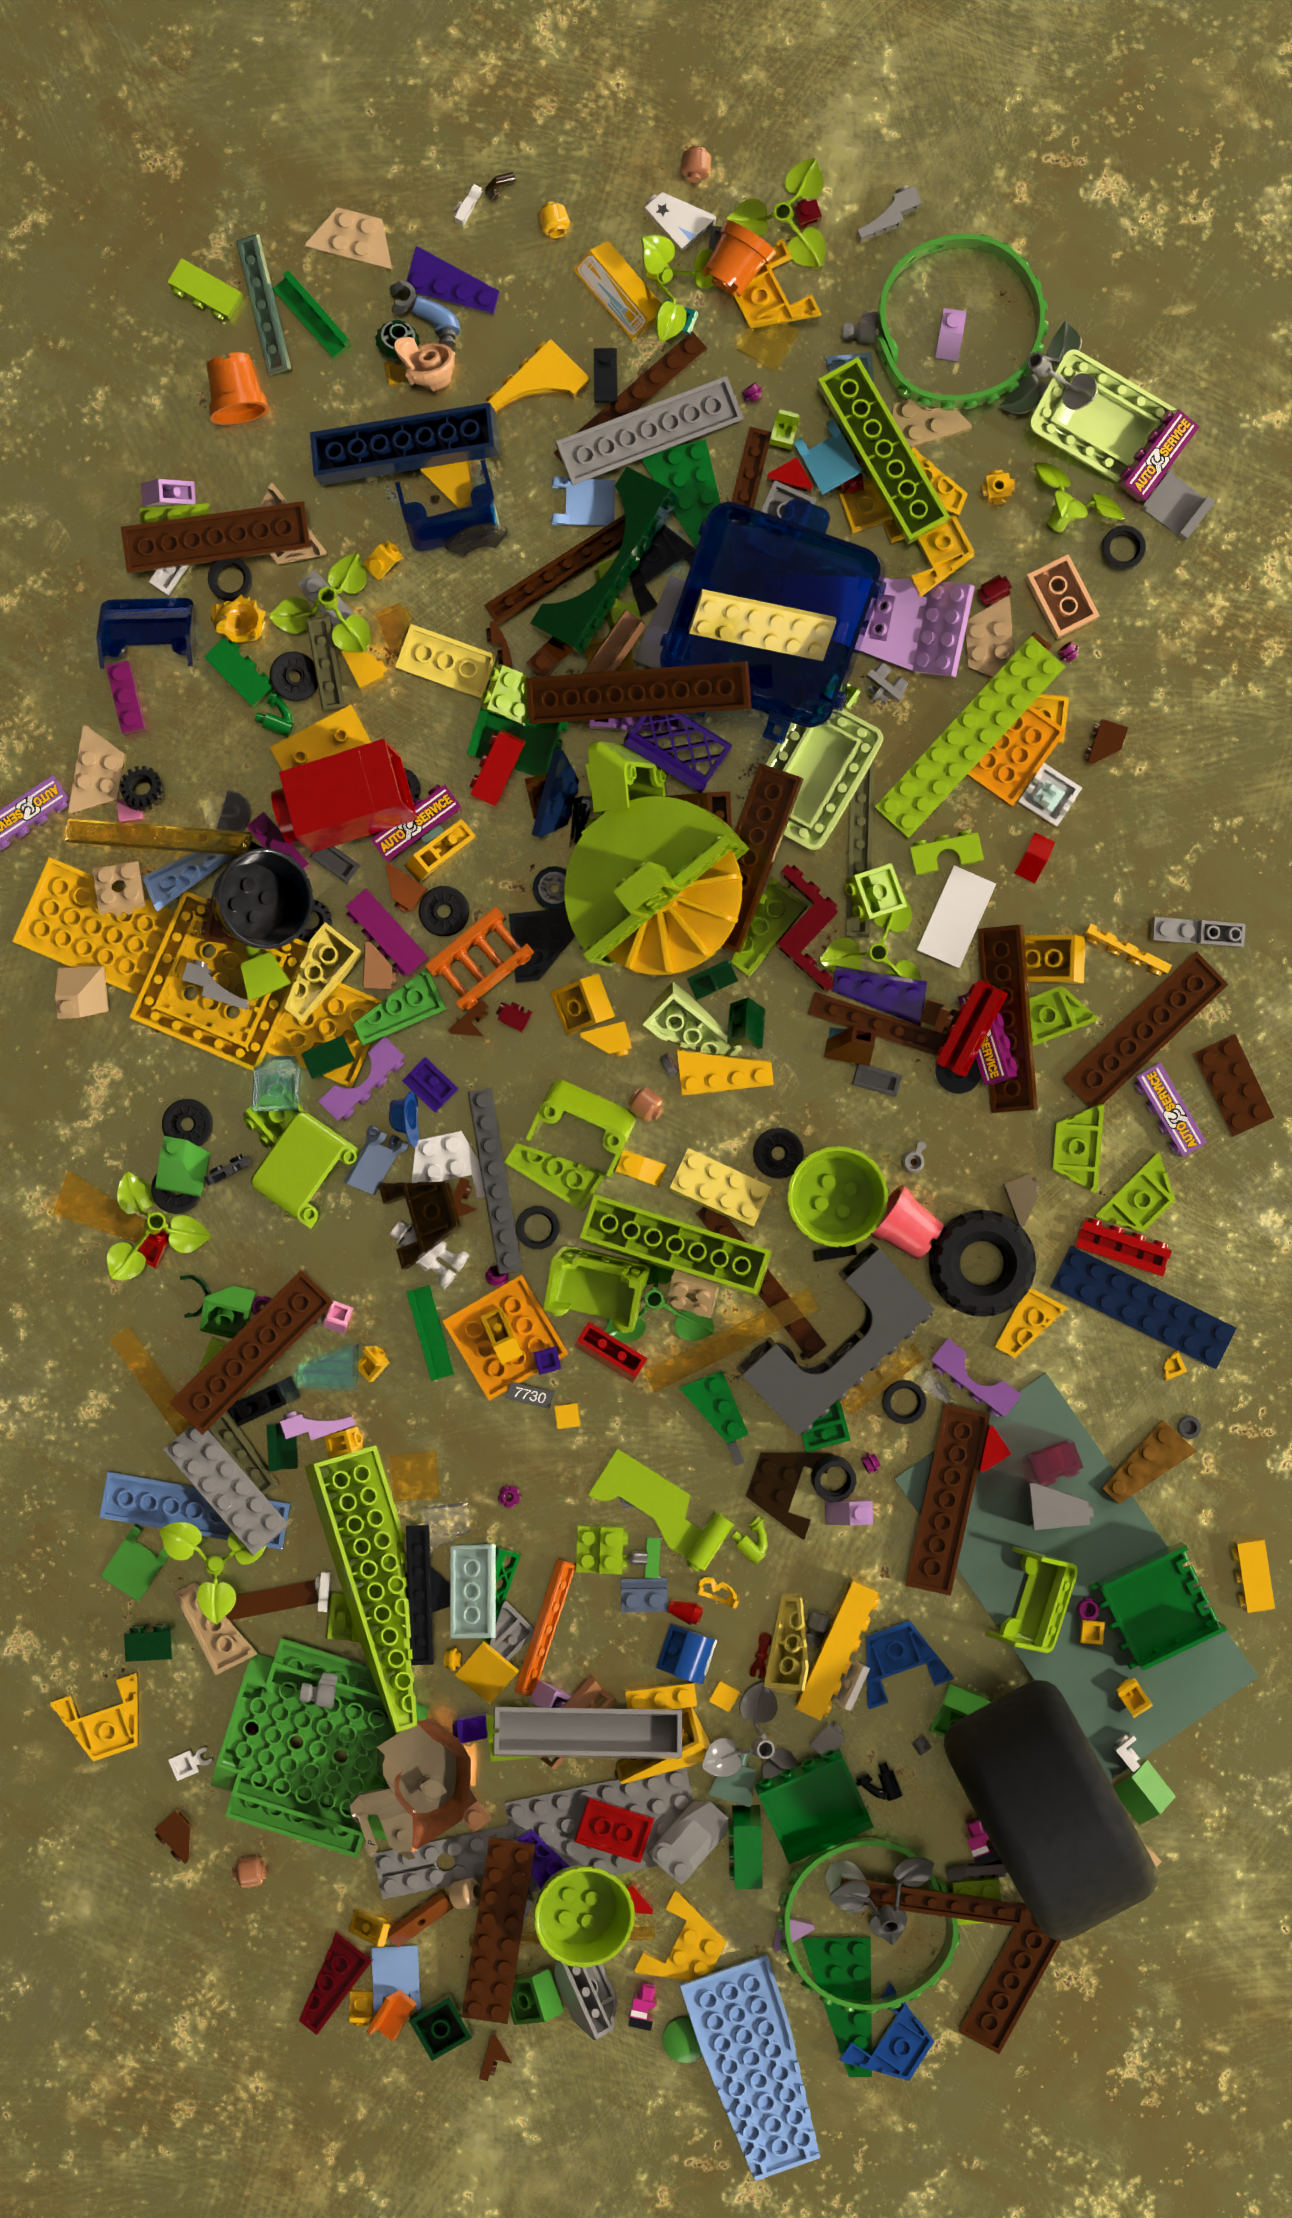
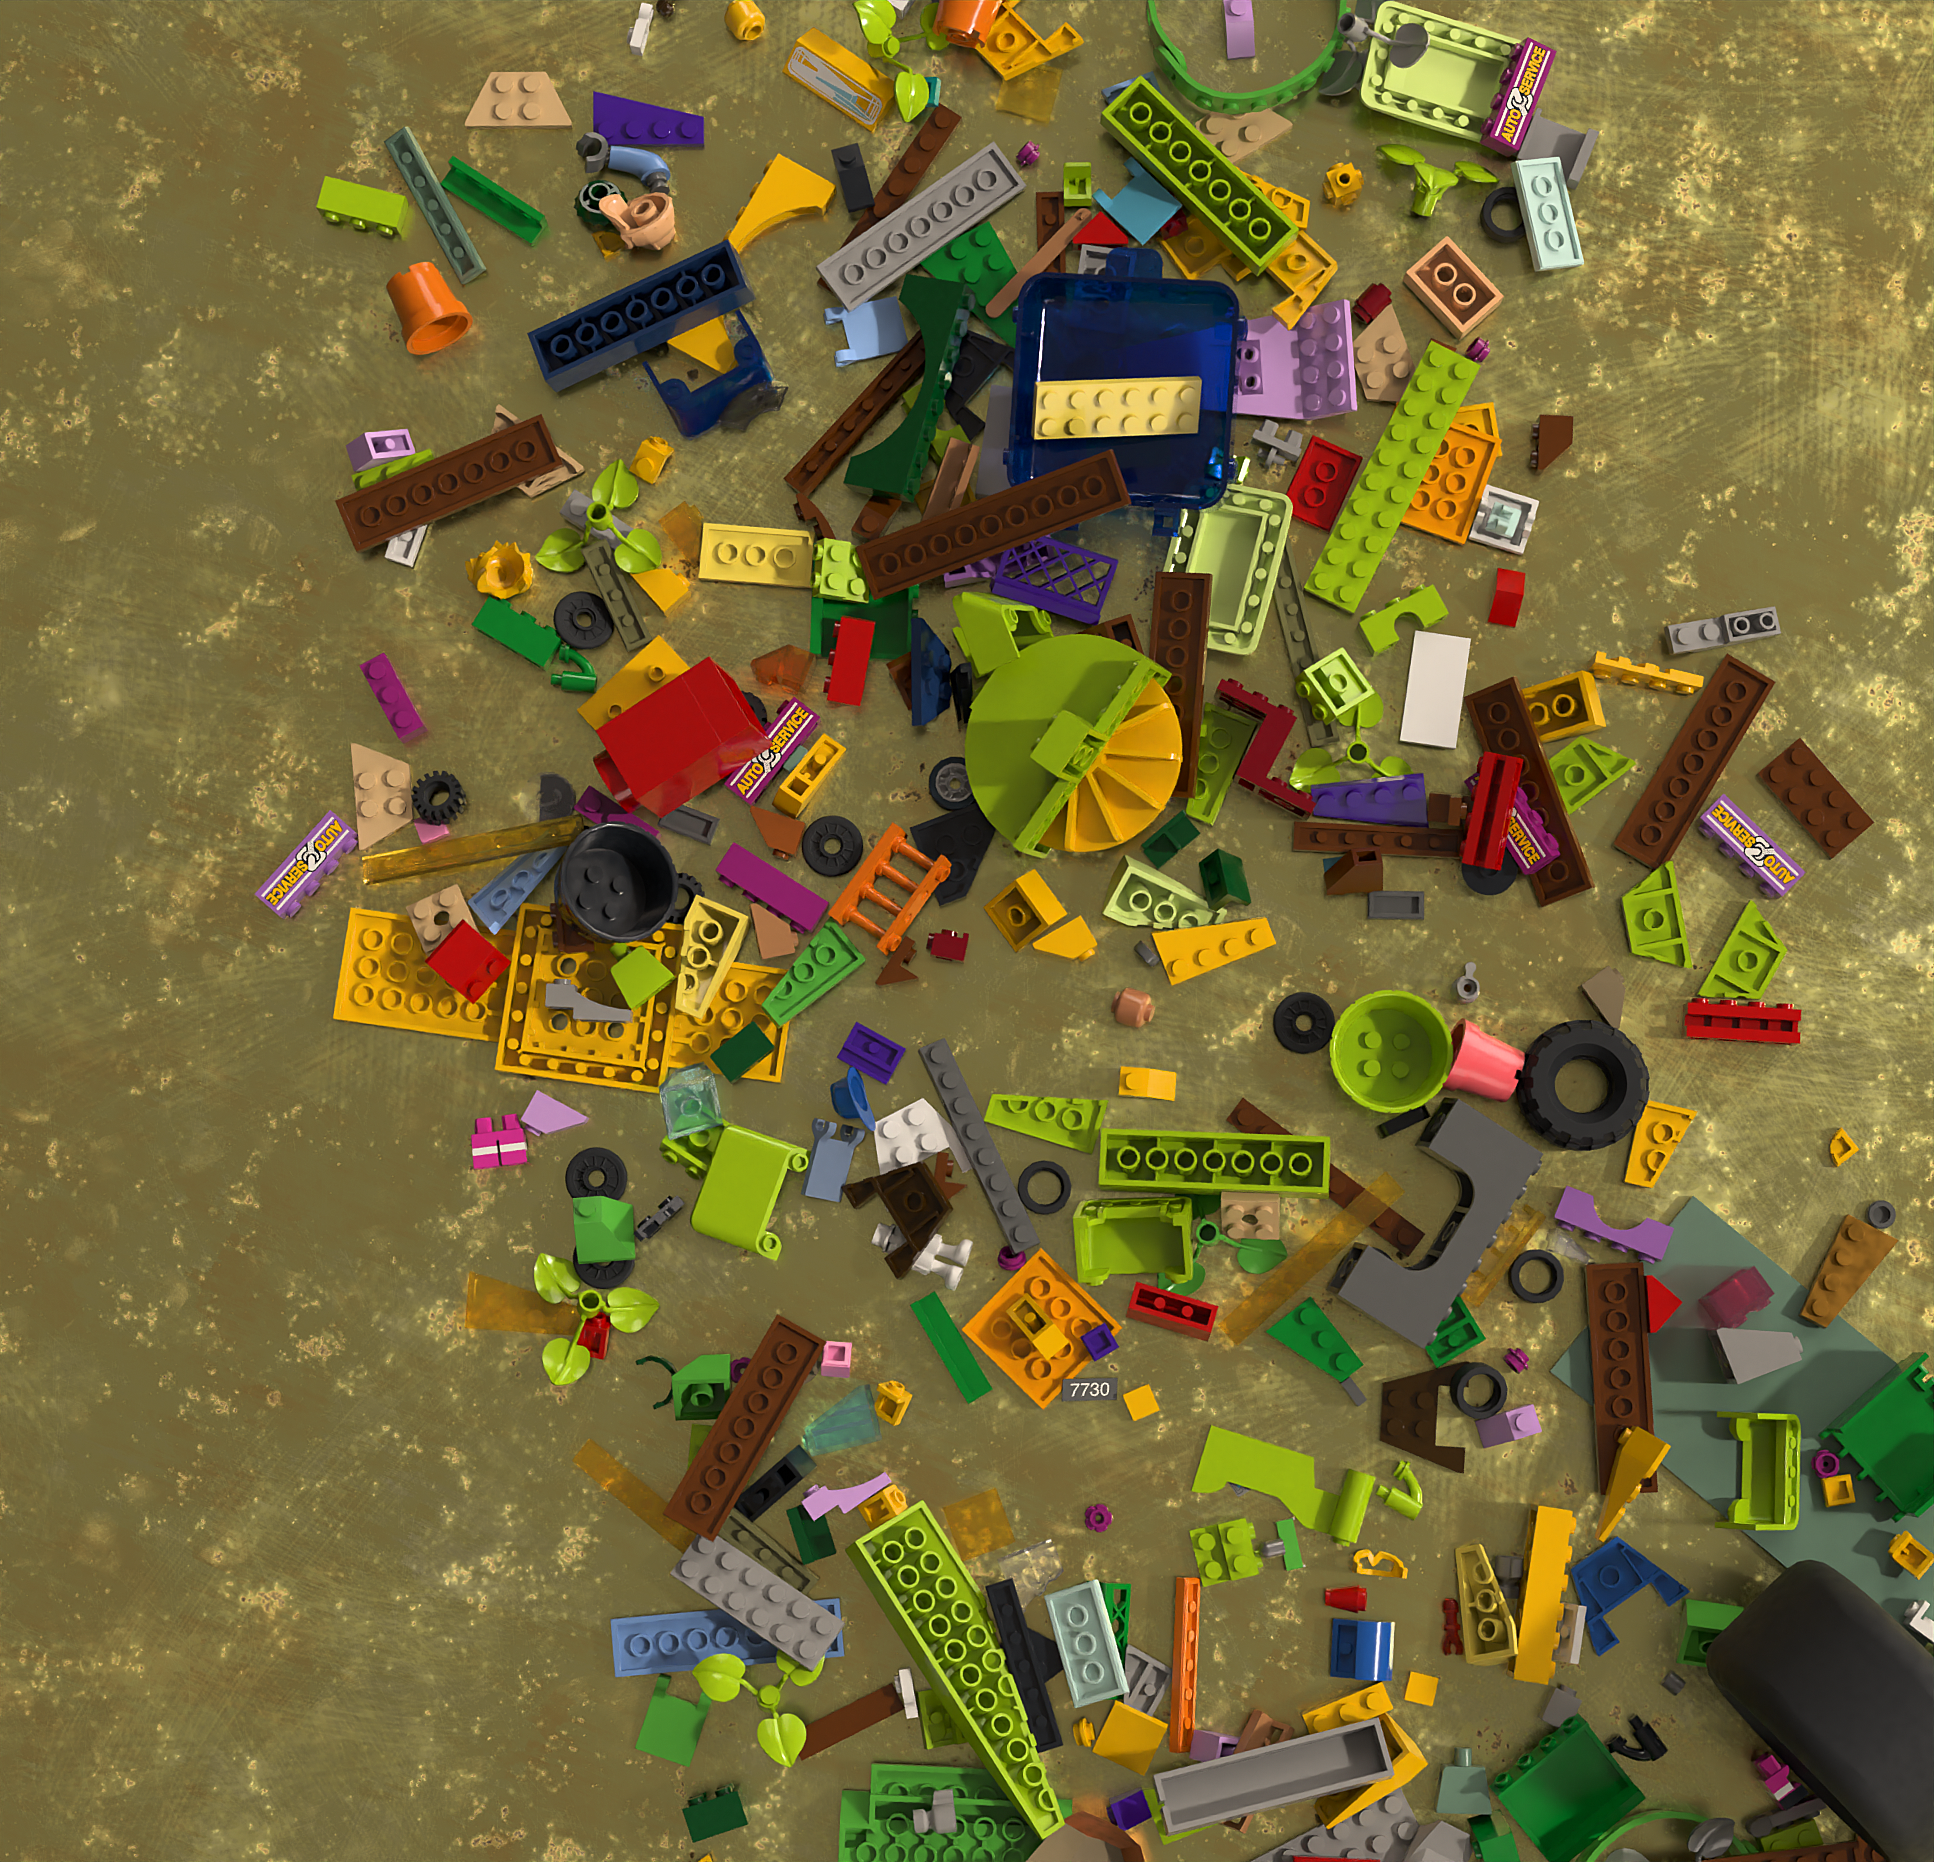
camera: 10 degrees left, 5 degrees down
tan slope [55,965,109,1019] -> none
clear blue windscreen [96,598,195,669] -> none
tan wing [173,1582,258,1675] -> none
black tyre [208,558,253,602] -> none
medium lavender arch [318,1037,405,1121] -> none
lime windscreen [526,1080,635,1178] -> none
sand blue plate [621,1577,668,1613] -> none
light yellow plate [668,1148,772,1229] -> none
light grey plant [702,1682,798,1779] -> none
light grey piece [843,311,878,344] -> none
dark blue plate [1050,1245,1237,1369] -> none
none -> red slope [425,919,511,1005]
none -> dark pink hips [471,1114,530,1170]
none -> lavender slope [521,1090,589,1136]
none -> clear orange slope [750,644,817,696]
none -> medium nougat piece [986,208,1092,318]
none -> red tile [1285,435,1363,534]
none -> light aqua tile [1510,157,1584,272]
none -> yellow wedge [1594,1426,1671,1542]

